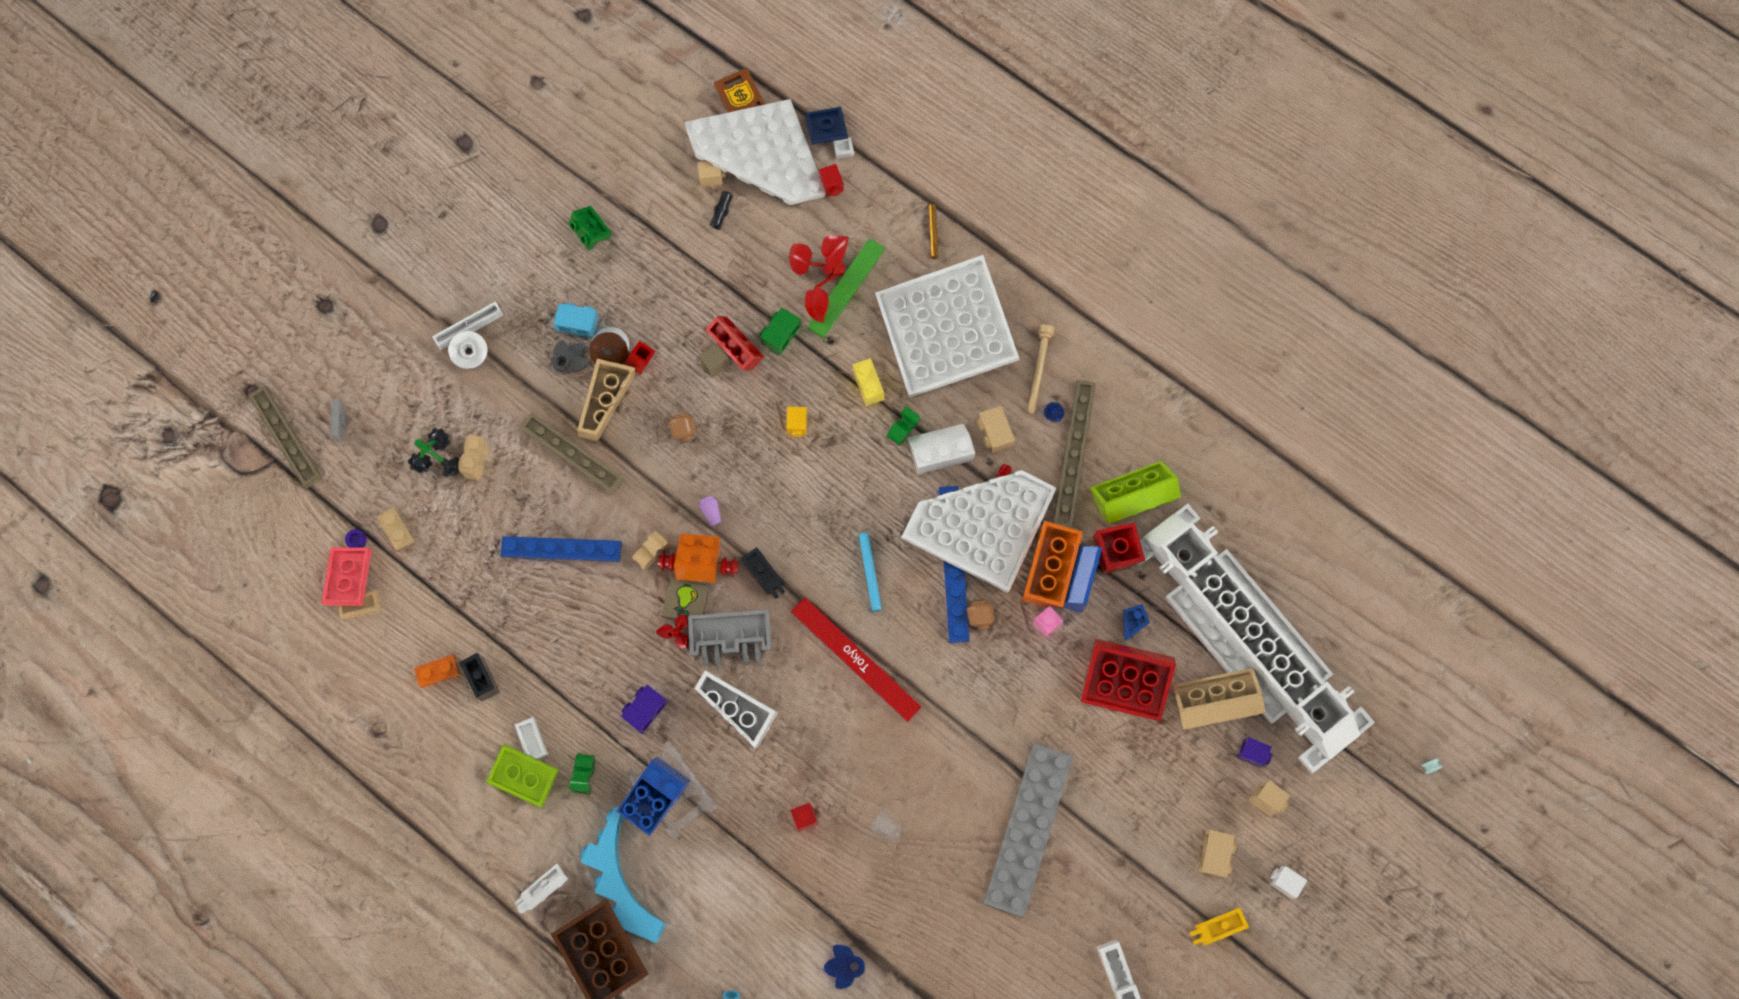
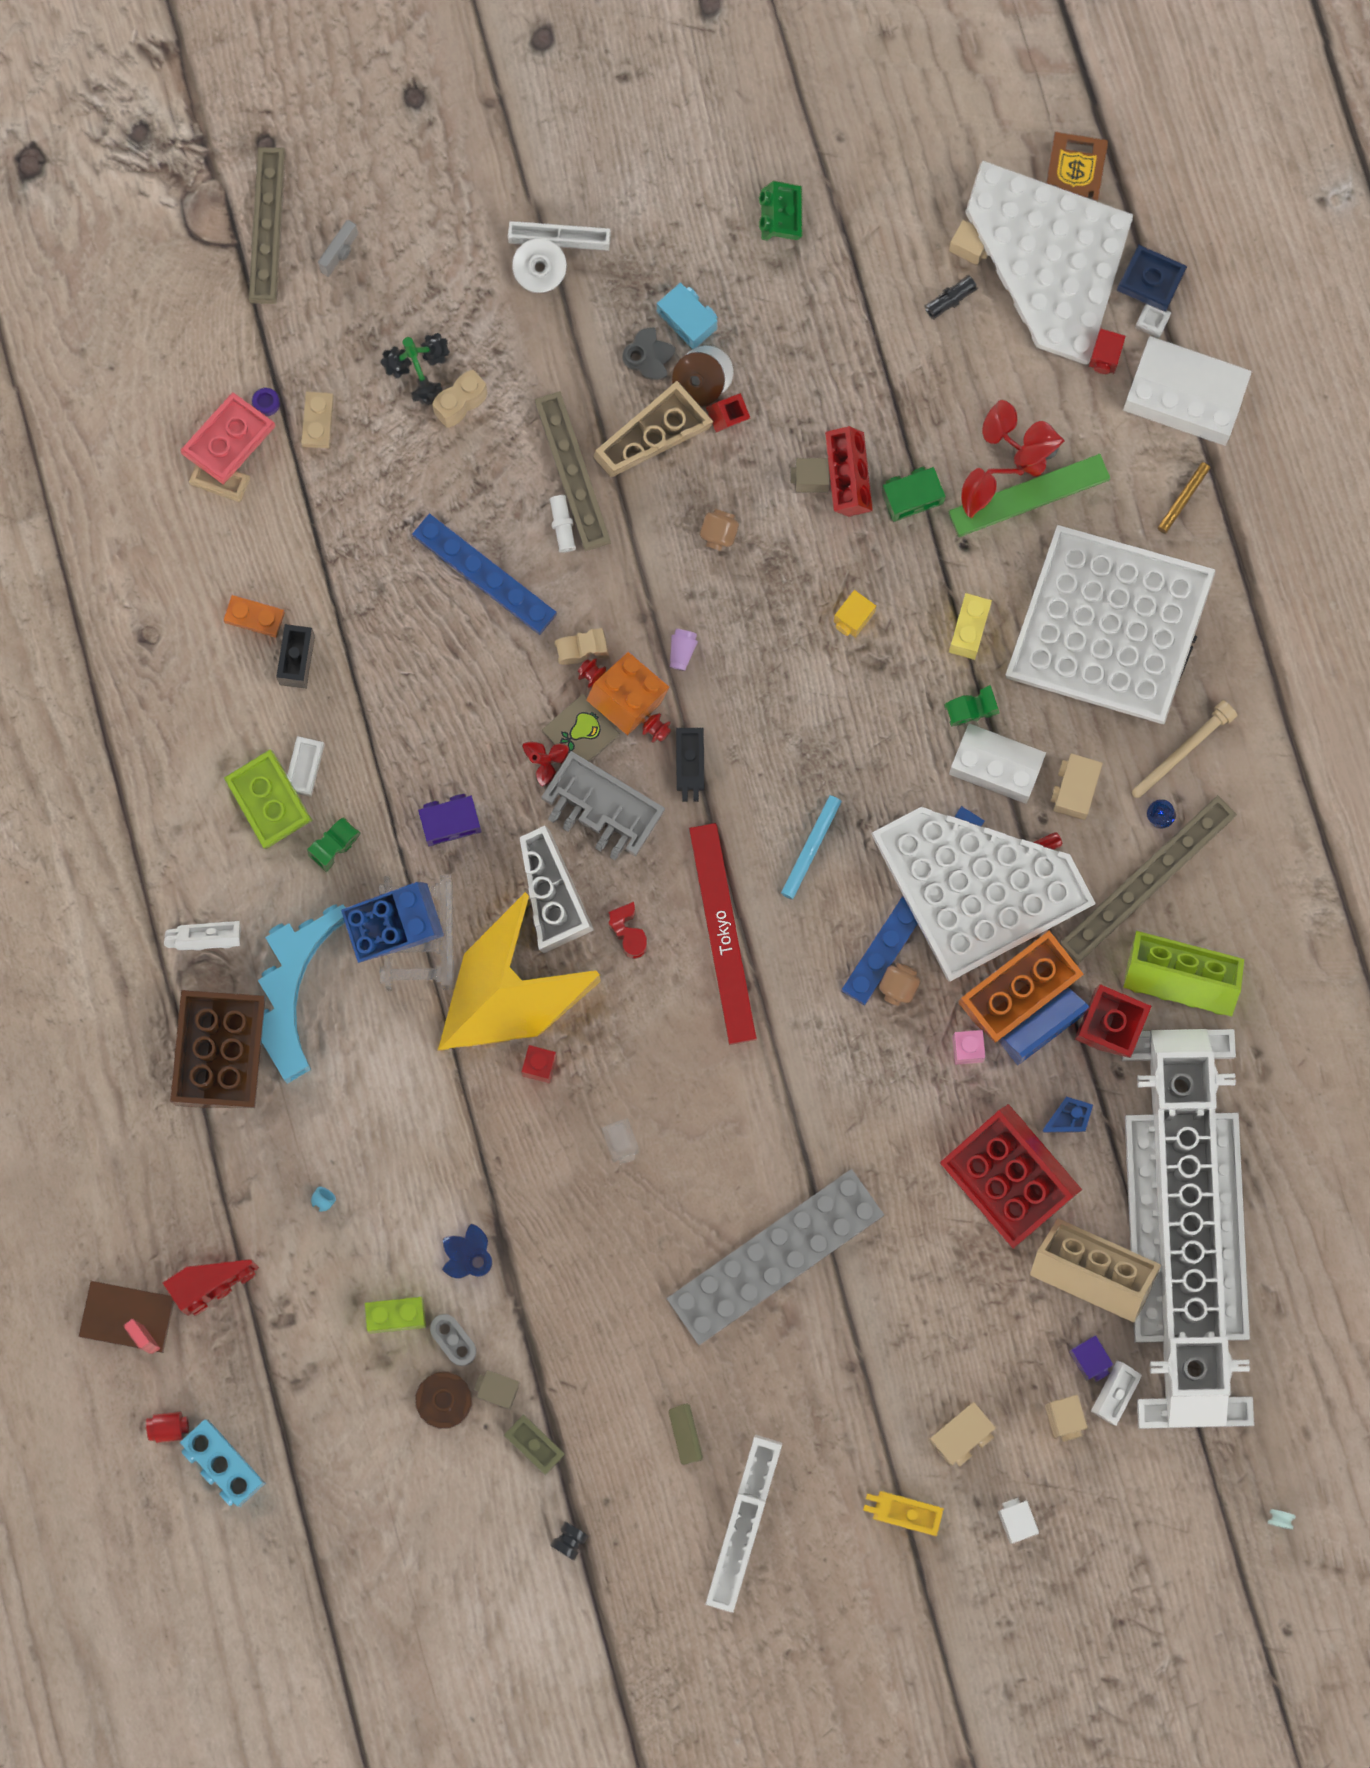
camera: 35 degrees right, 5 degrees up
none -> yellow windscreen [438,892,601,1051]
none -> white pin [549,495,576,553]
none -> red leg [608,902,647,959]
none -> olive slope [669,1403,703,1465]
none -> white plate [1091,1361,1142,1425]
none -> white slope [1123,336,1252,446]

